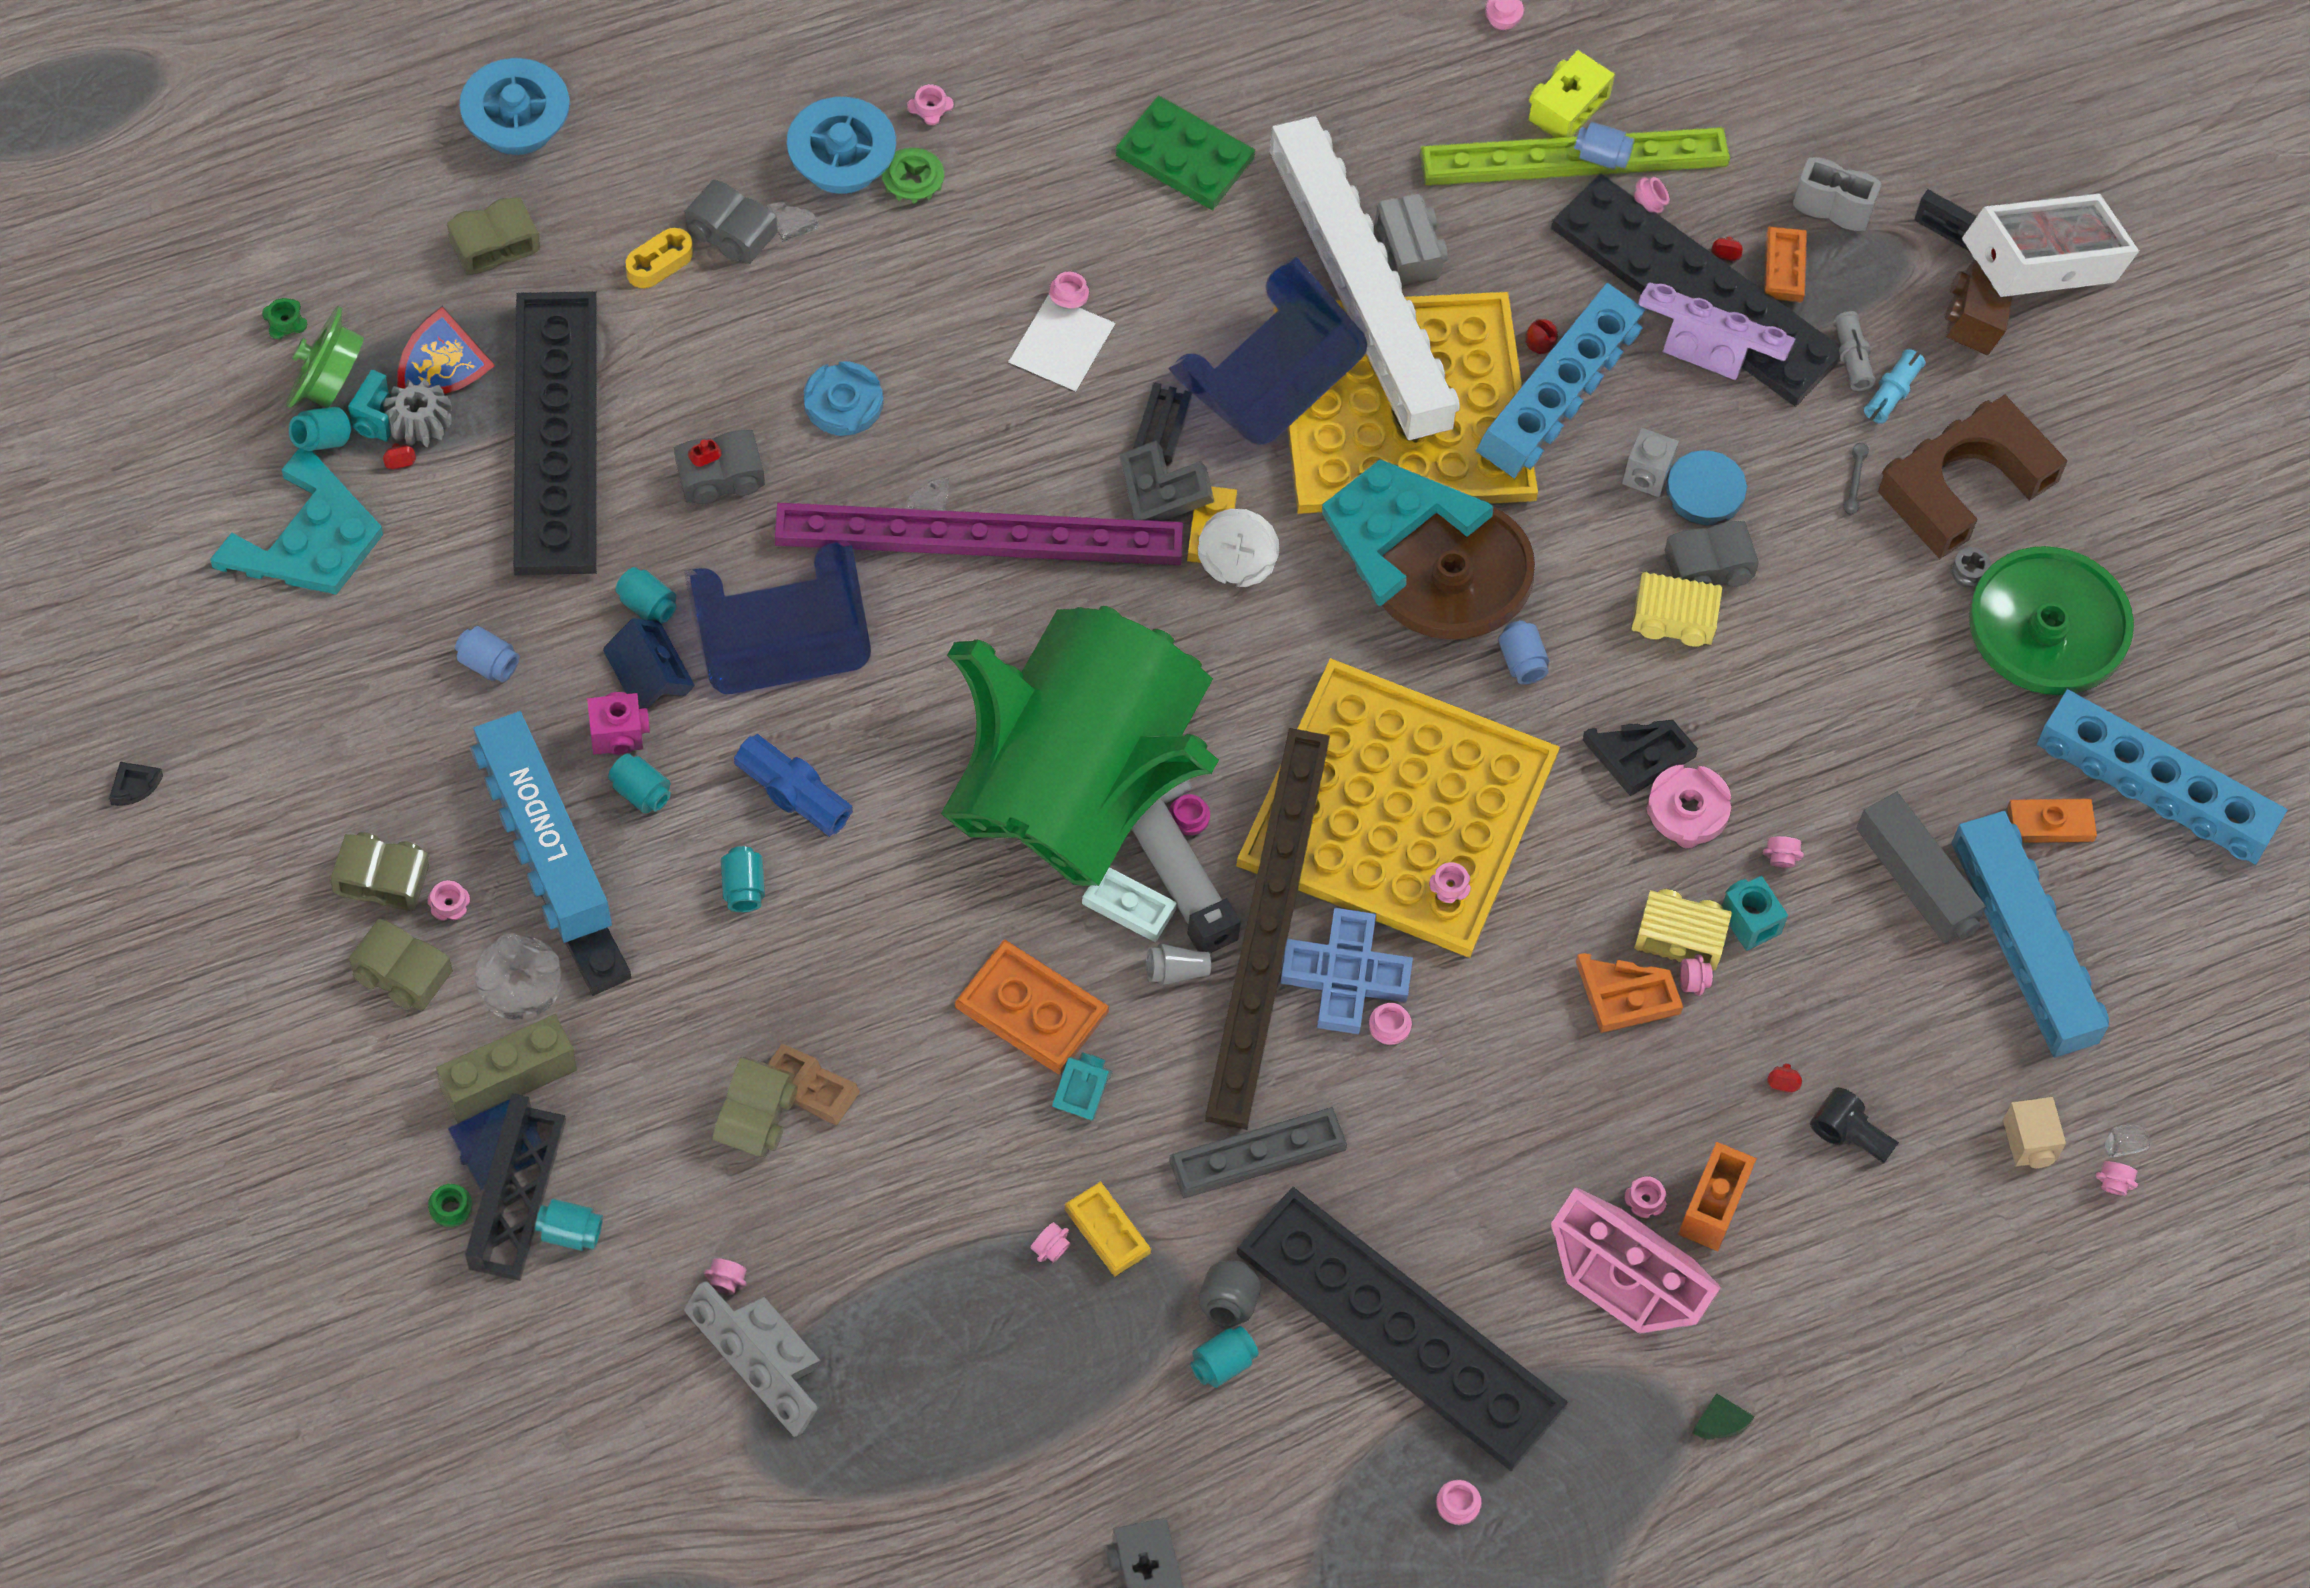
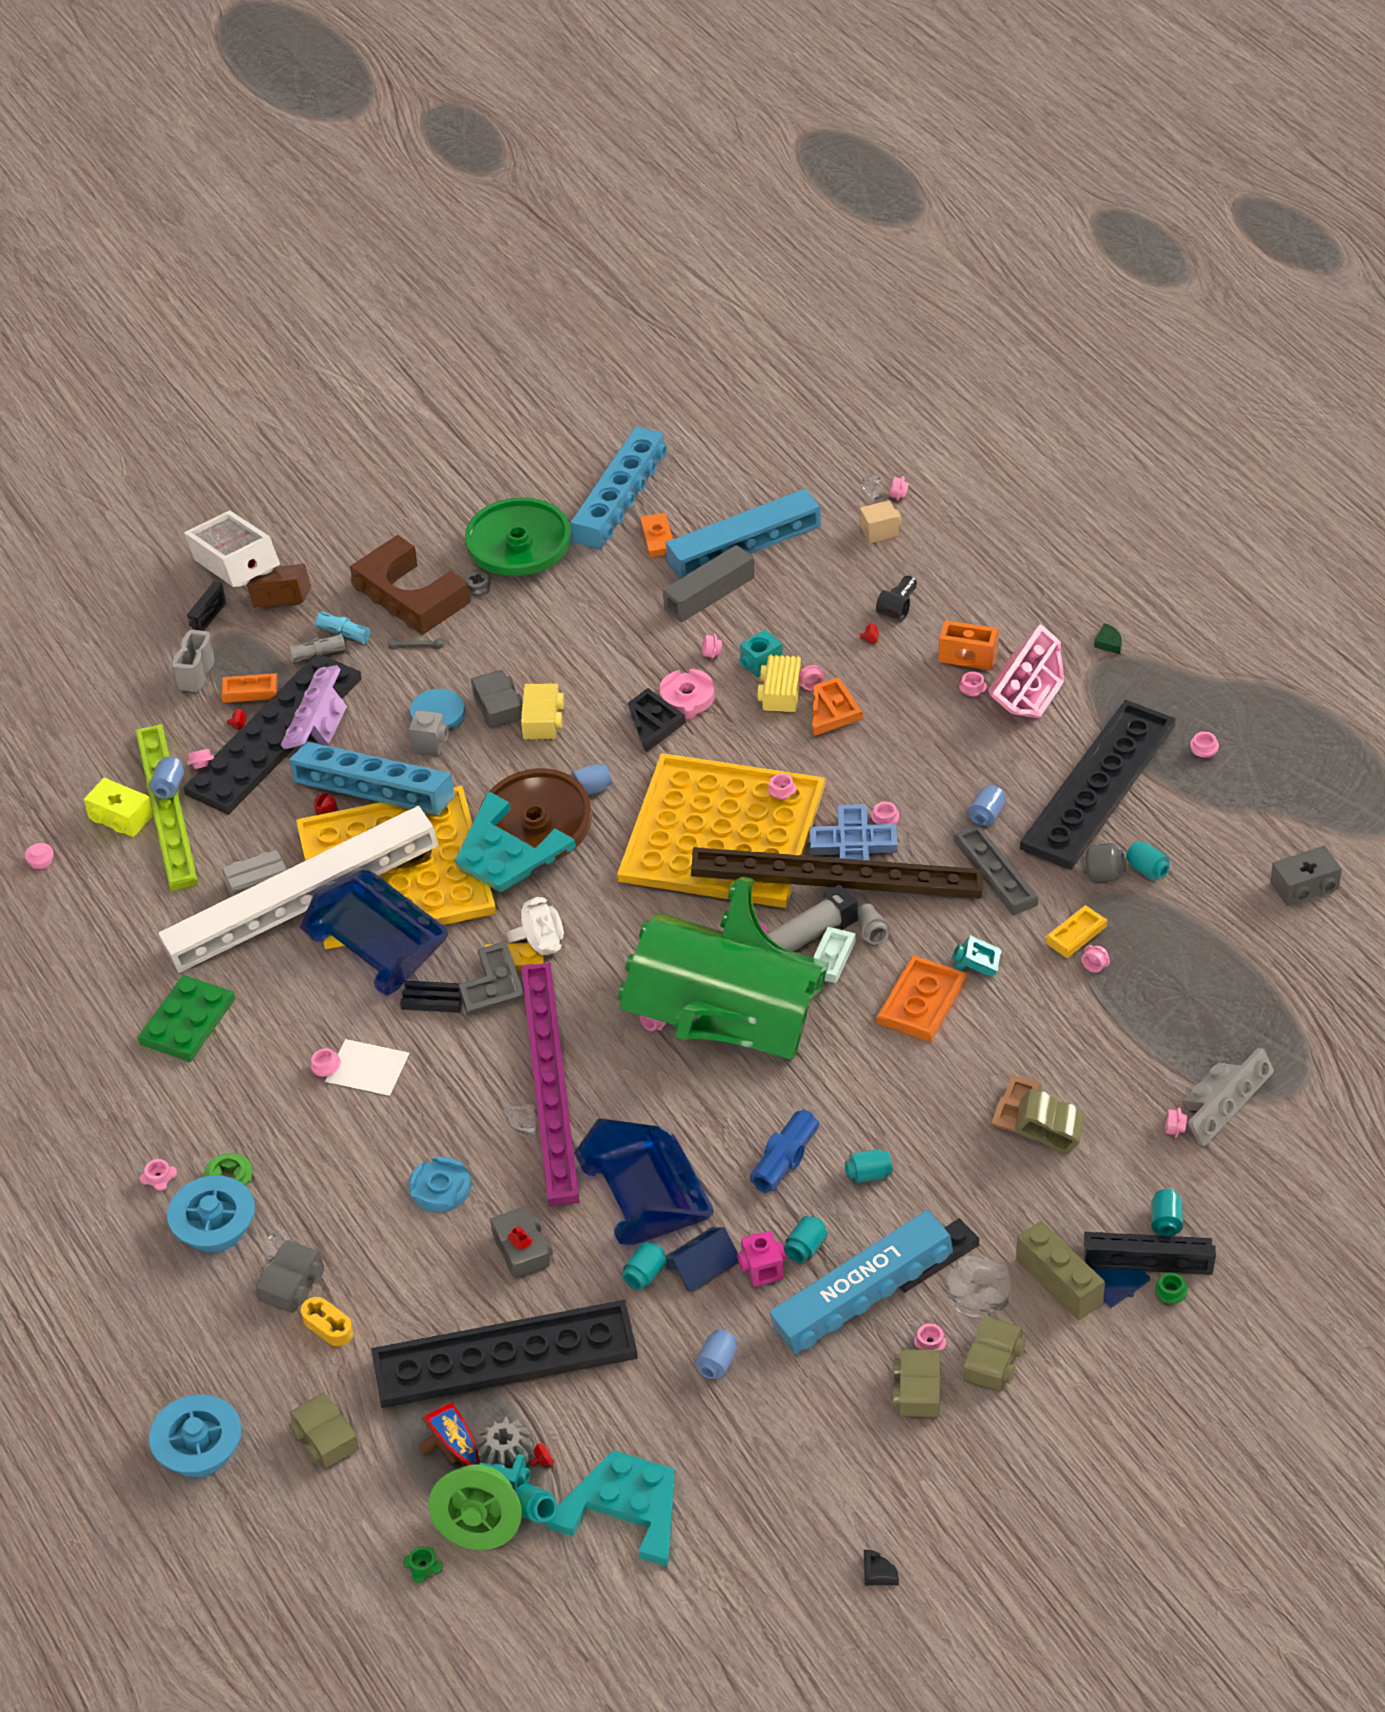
camera: 90 degrees left, 15 degrees down
none -> medium blue brick [968,785,1005,827]

